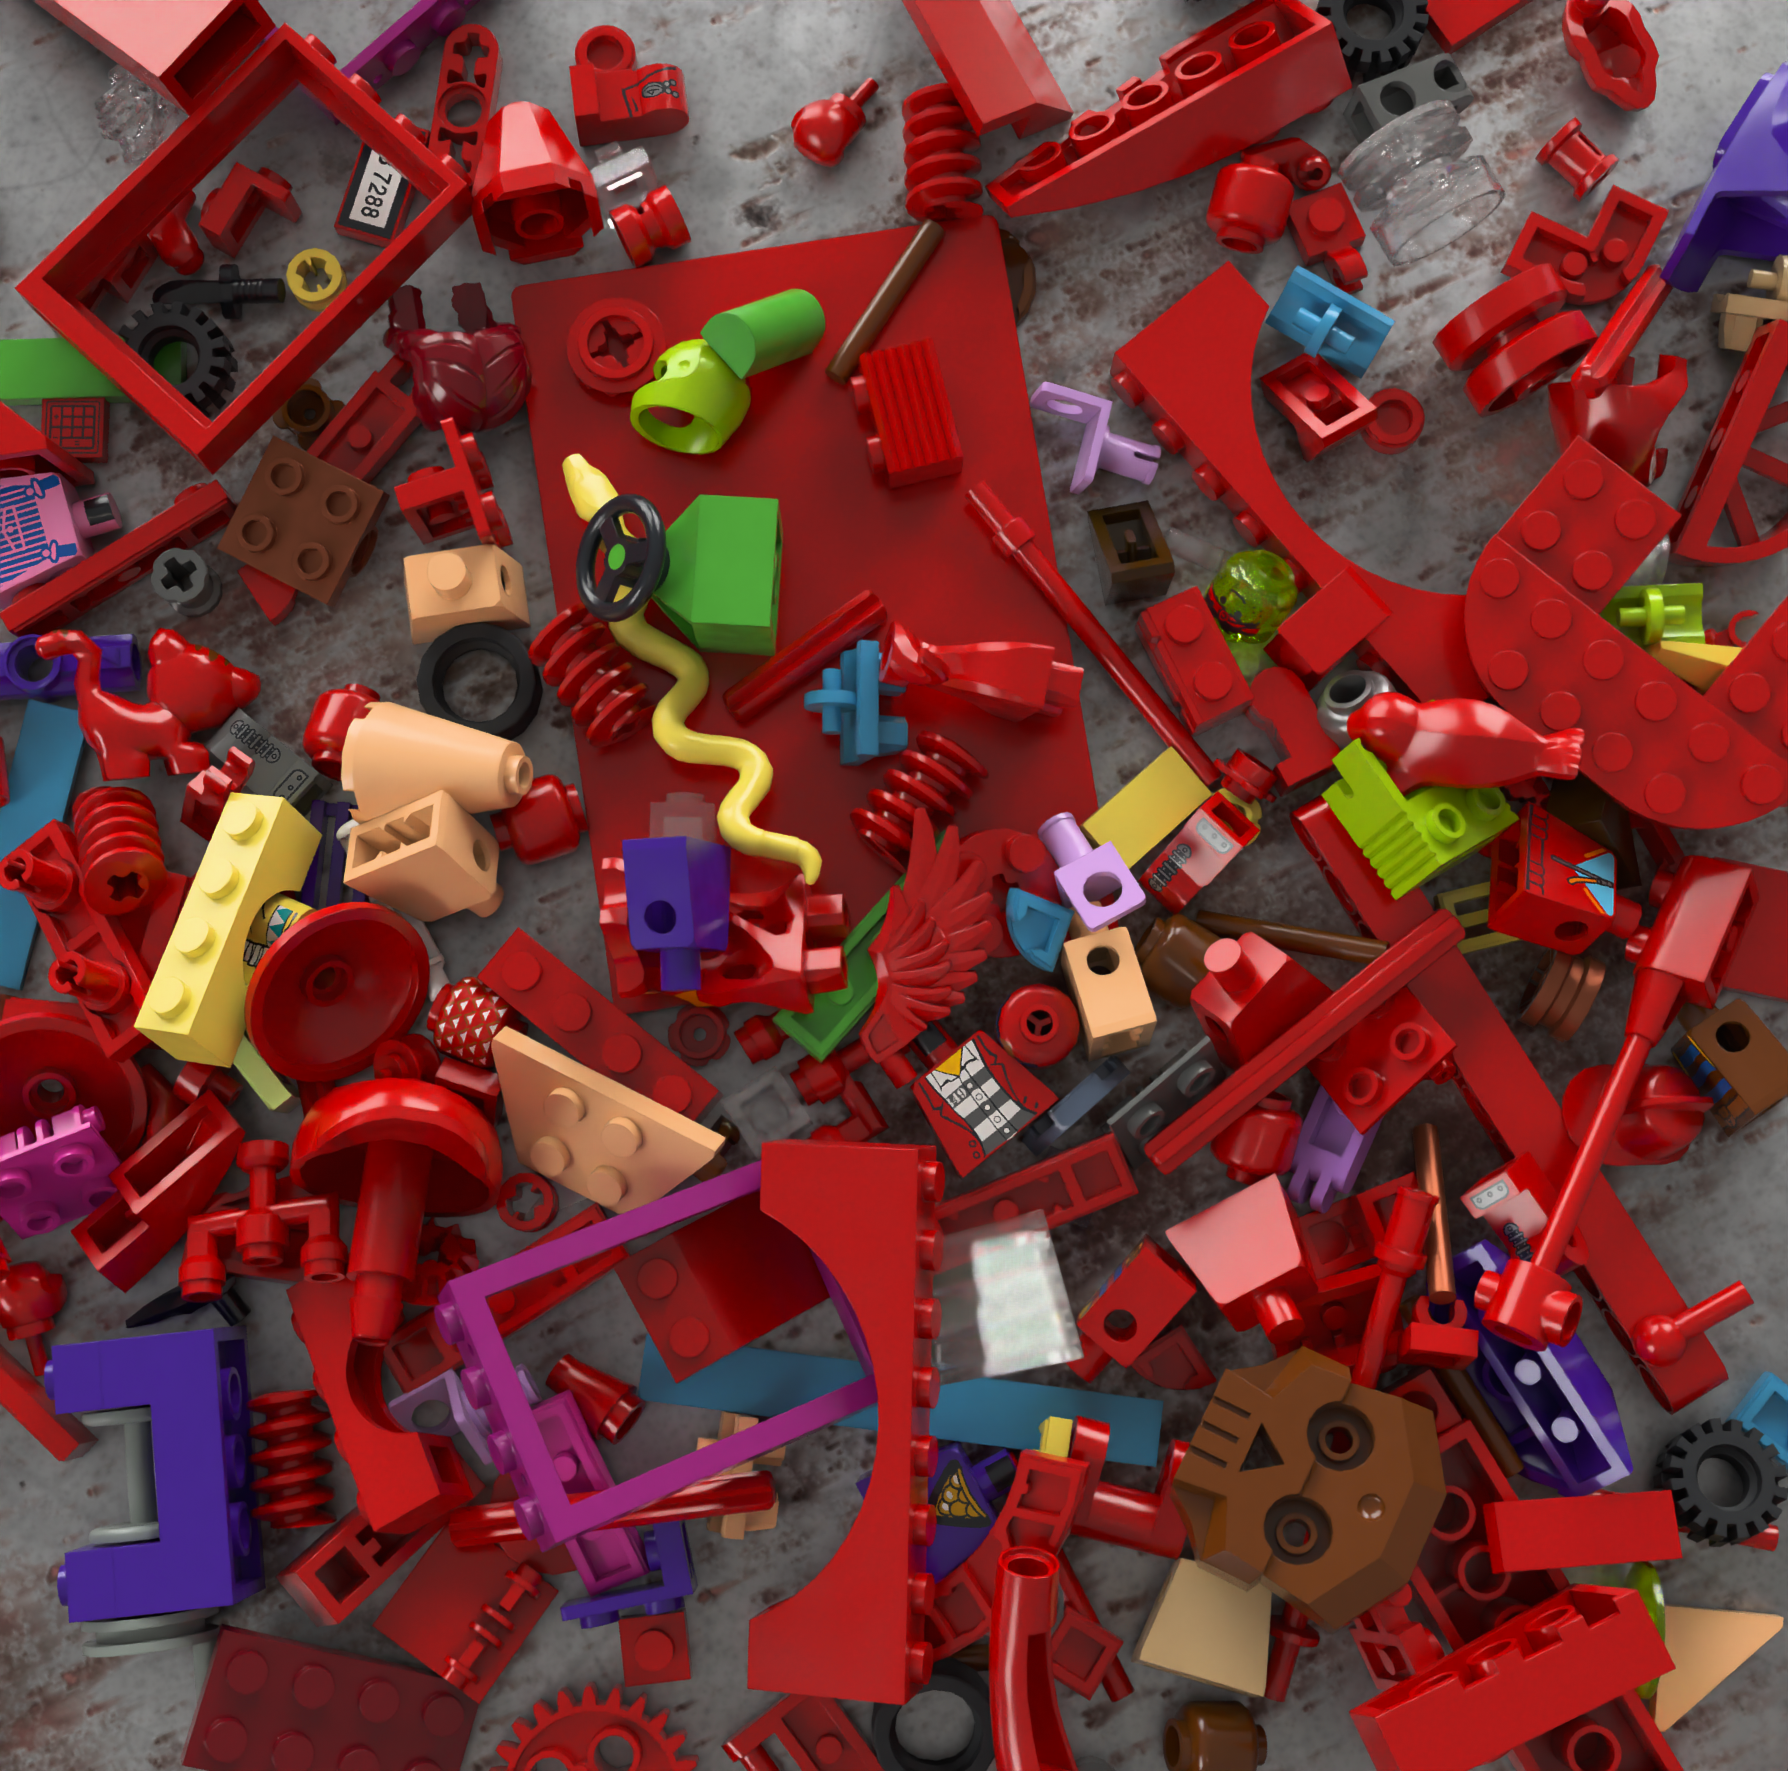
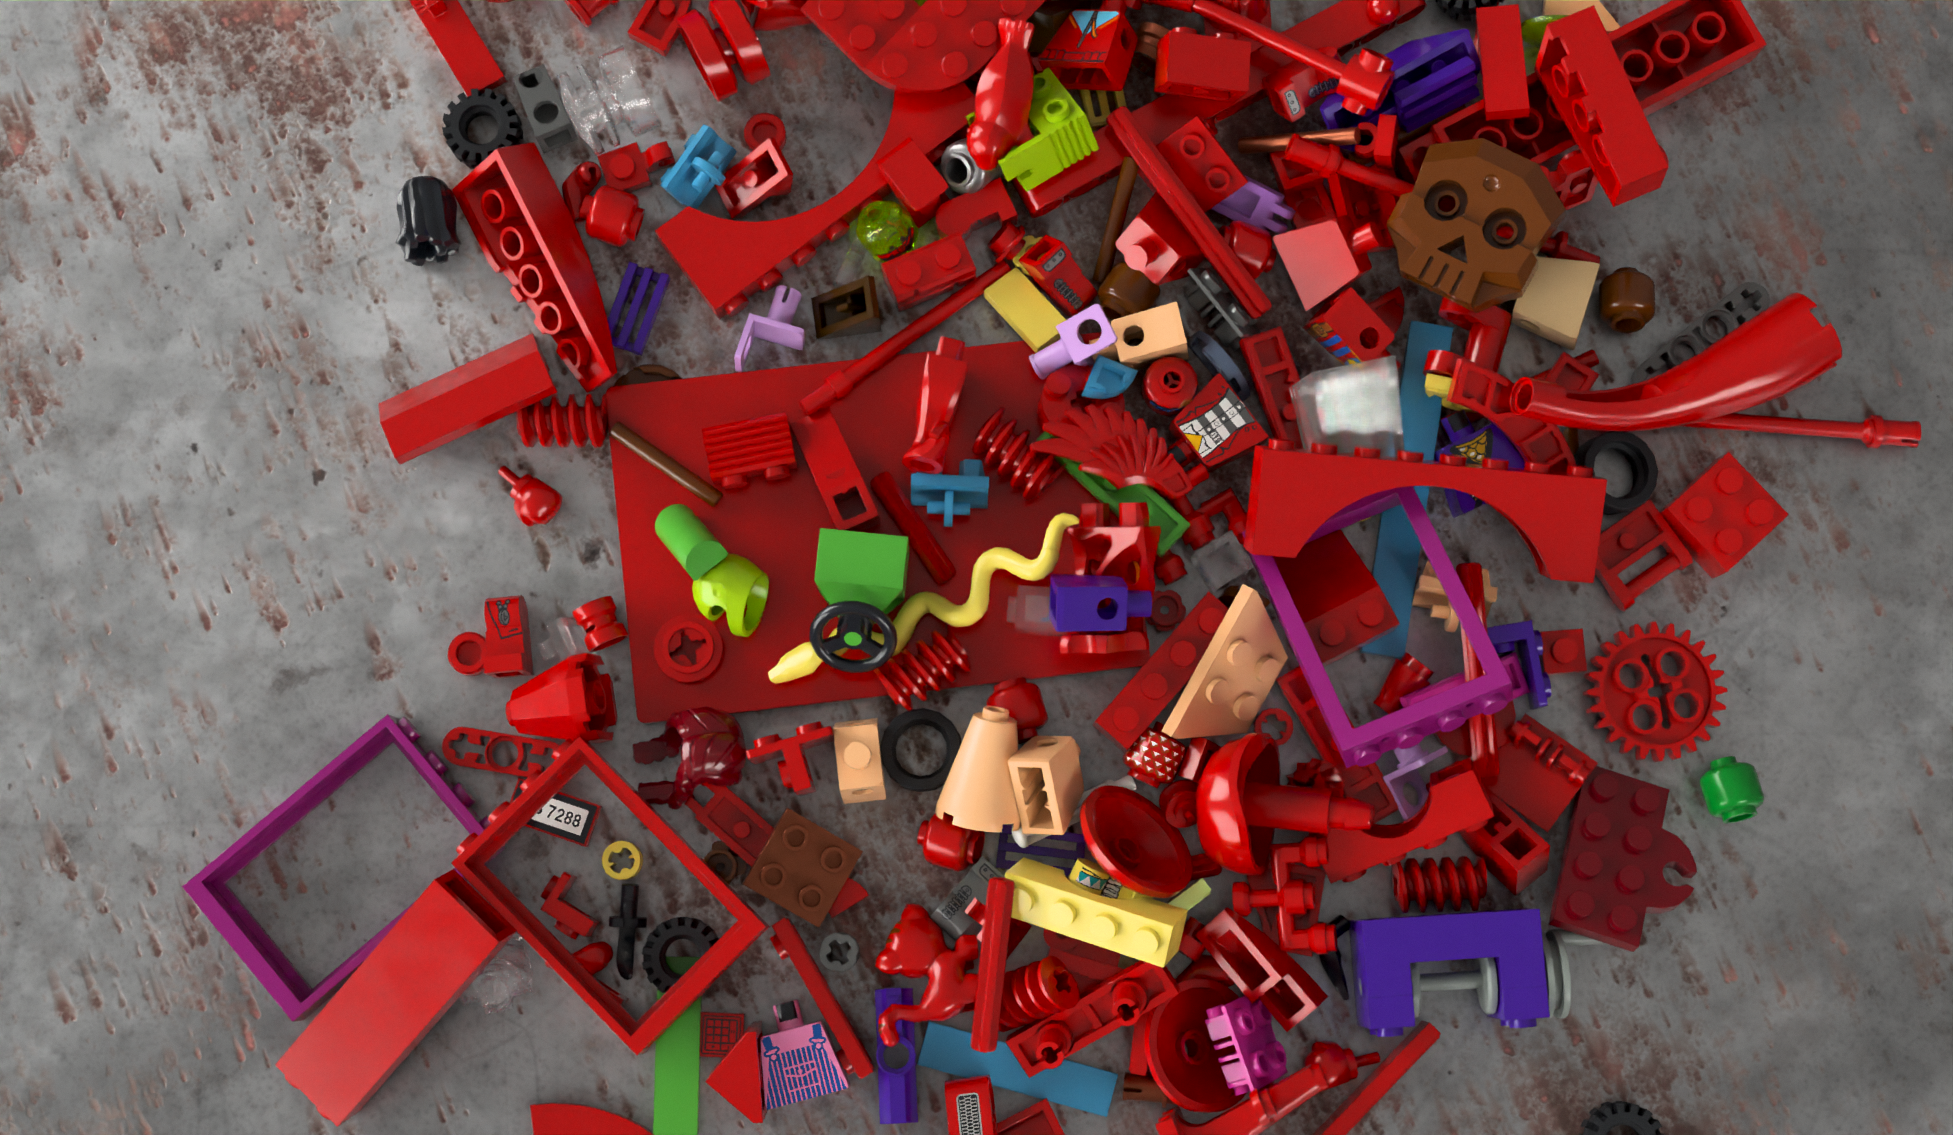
camera: 90 degrees left, 0 degrees up
none -> dark purple tile [608,261,671,356]
none -> red slope [790,407,881,532]
none -> red axle [970,877,1015,1053]
none -> red brick [1154,27,1251,102]
none -> dark purple tile [1394,56,1480,133]

